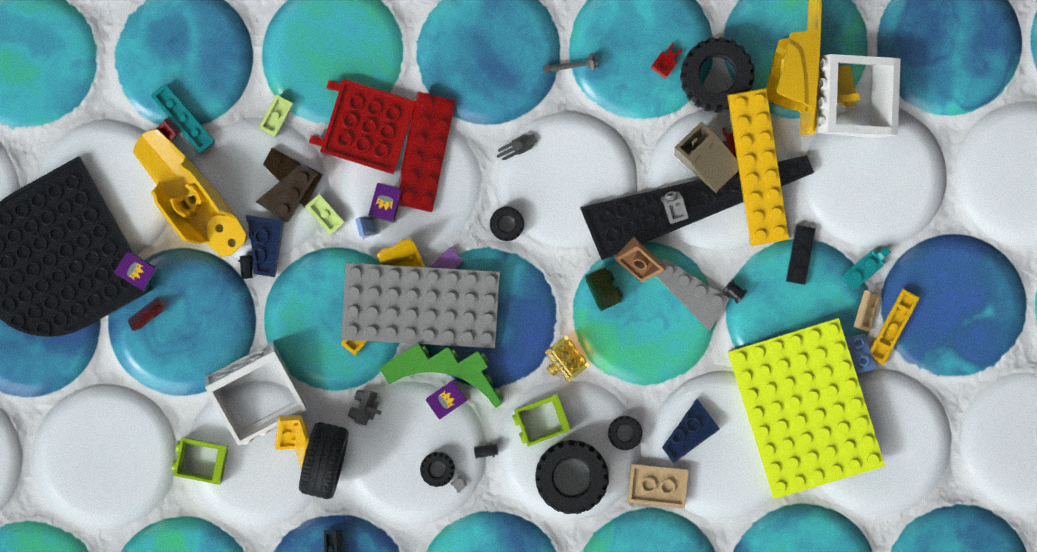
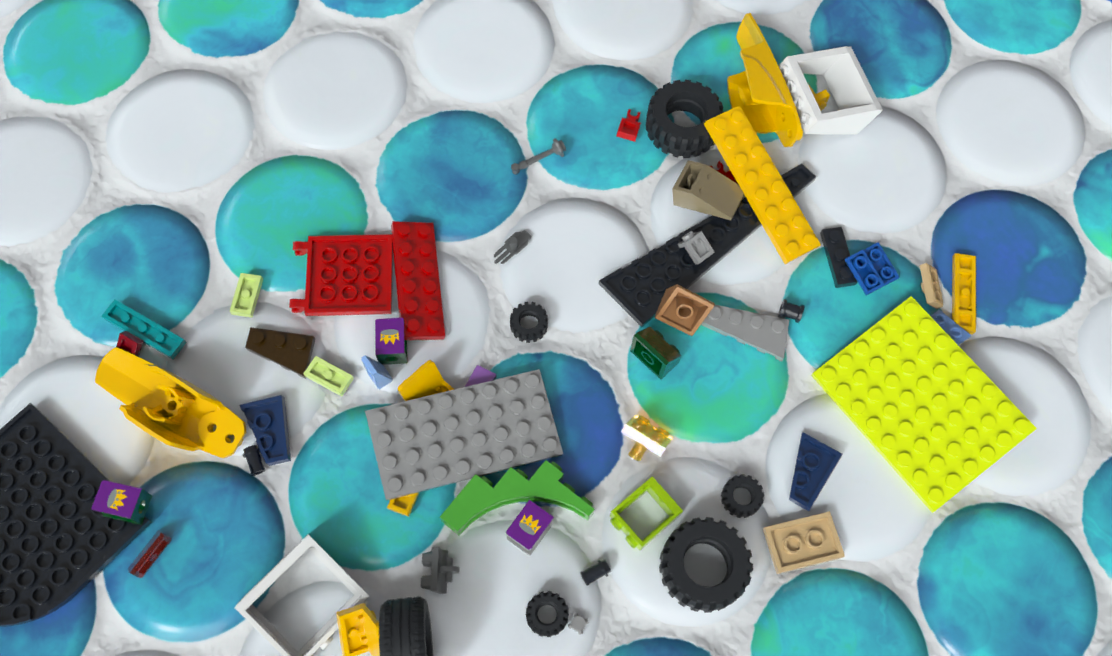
camera: 25 degrees left, 20 degrees down
dark brown wing [256,164,318,223] -> none
teal hinge [841,246,891,291] -> none
none -> blue slope [845,242,900,295]

